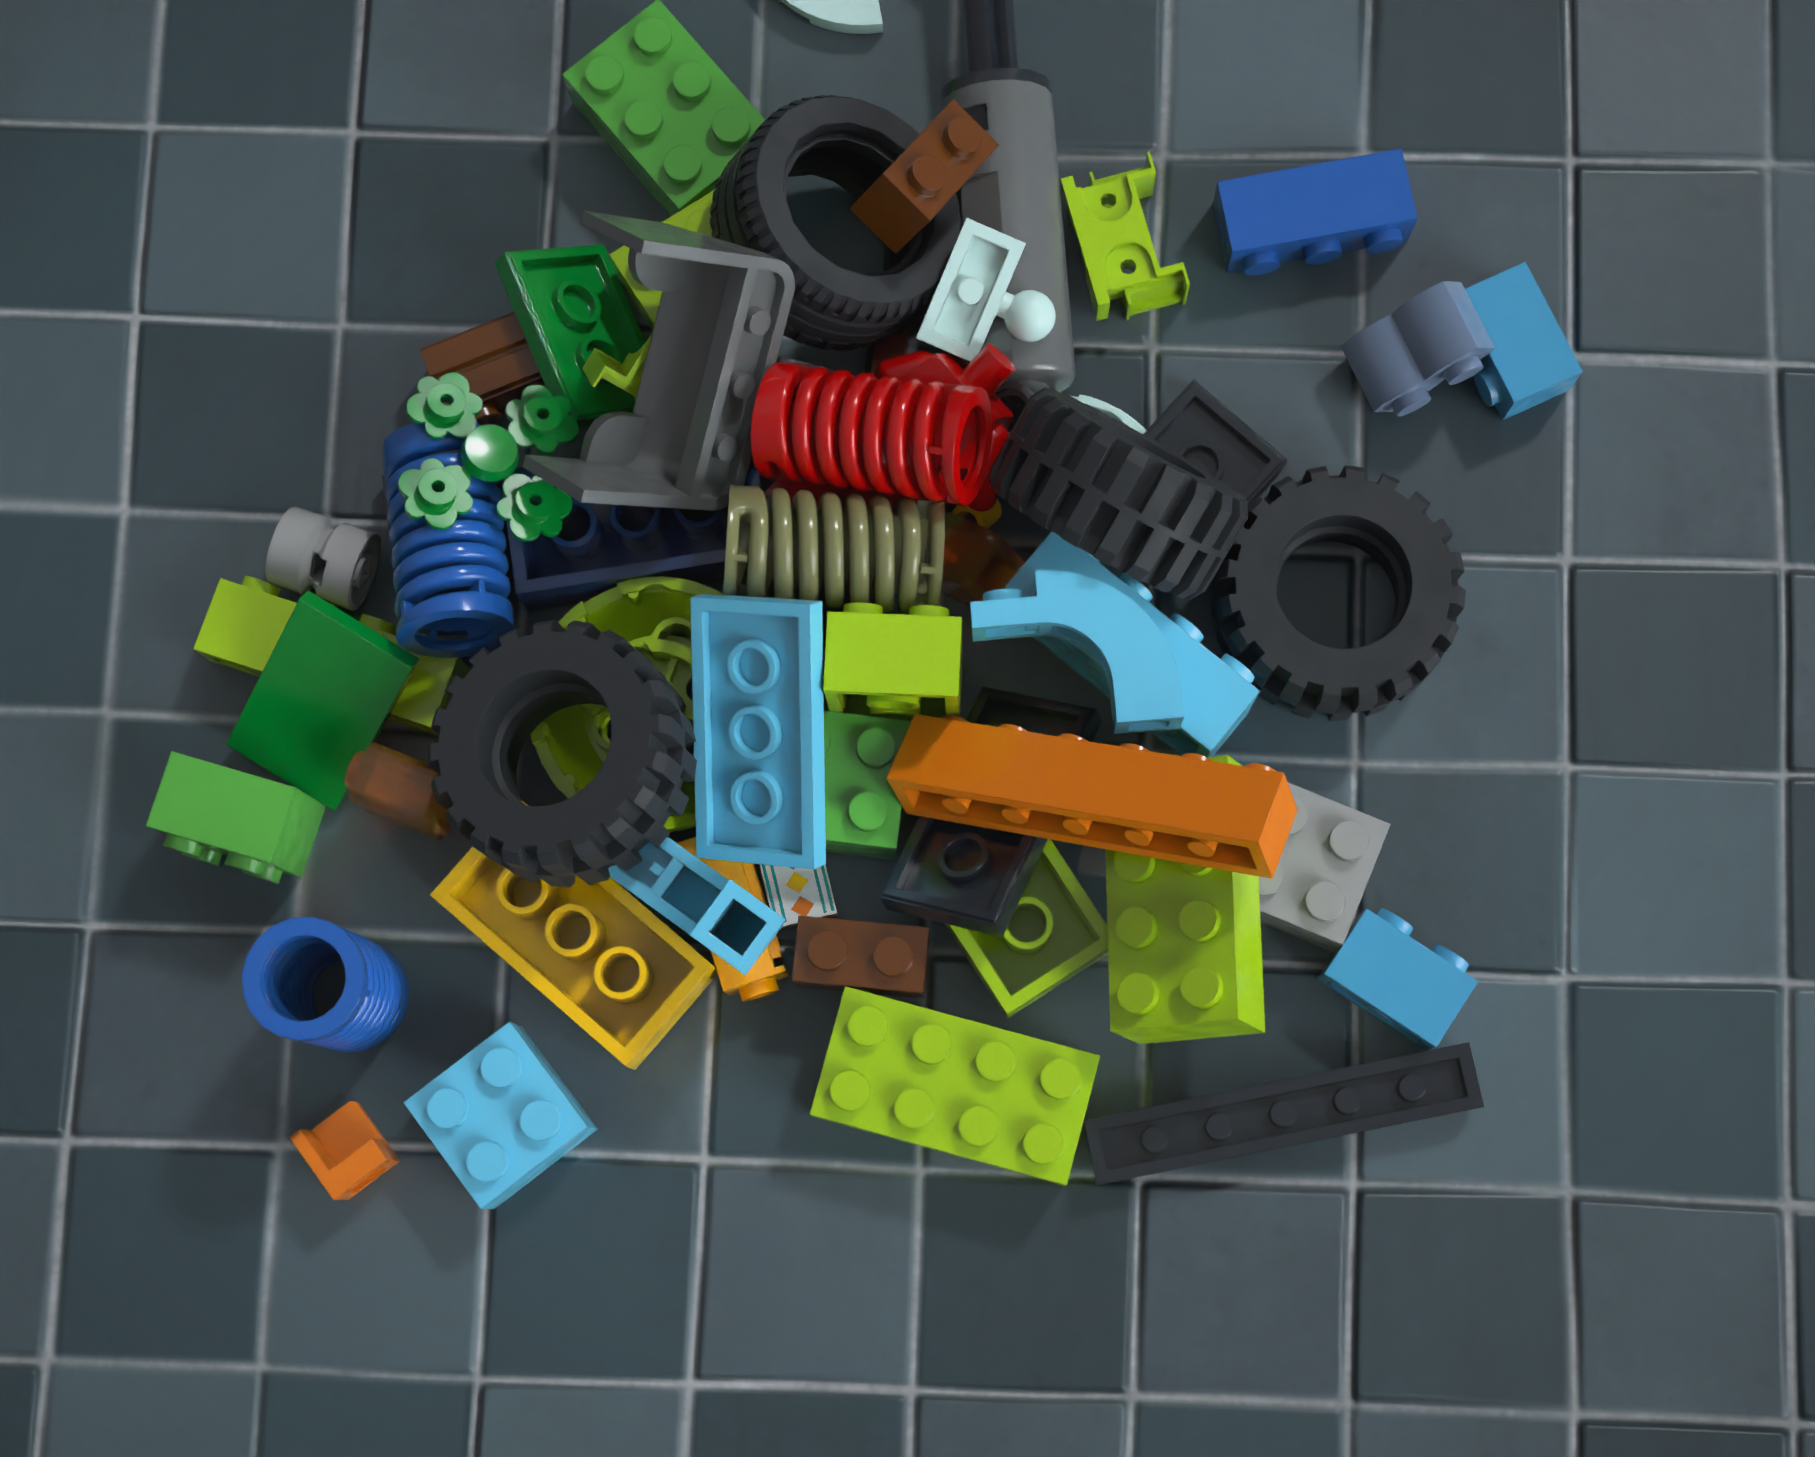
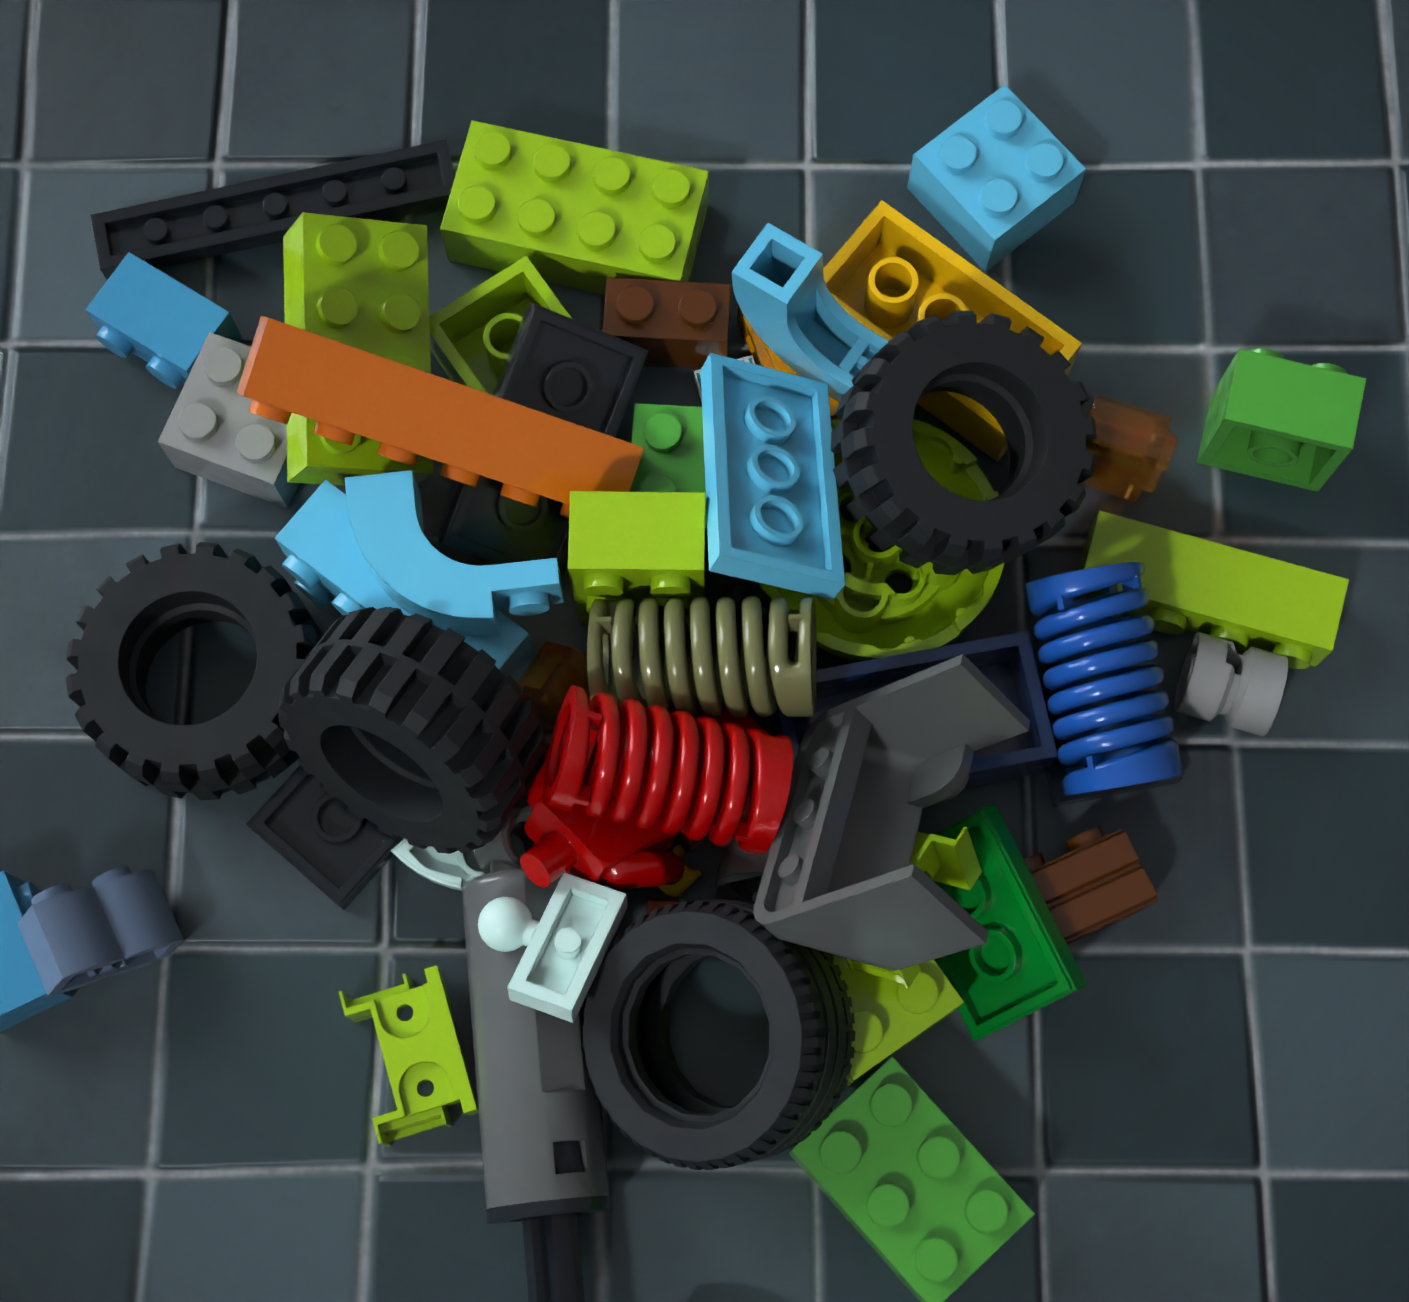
camera: 170 degrees right, 5 degrees down
green tile [226,590,420,811] -> none
blue piece [242,916,410,1053] -> none
orange panel [289,1101,400,1200] -> none
green plant [398,372,579,542] -> none
reddish brown brick [849,99,999,254] -> none
blue brick [1212,148,1418,276] -> none

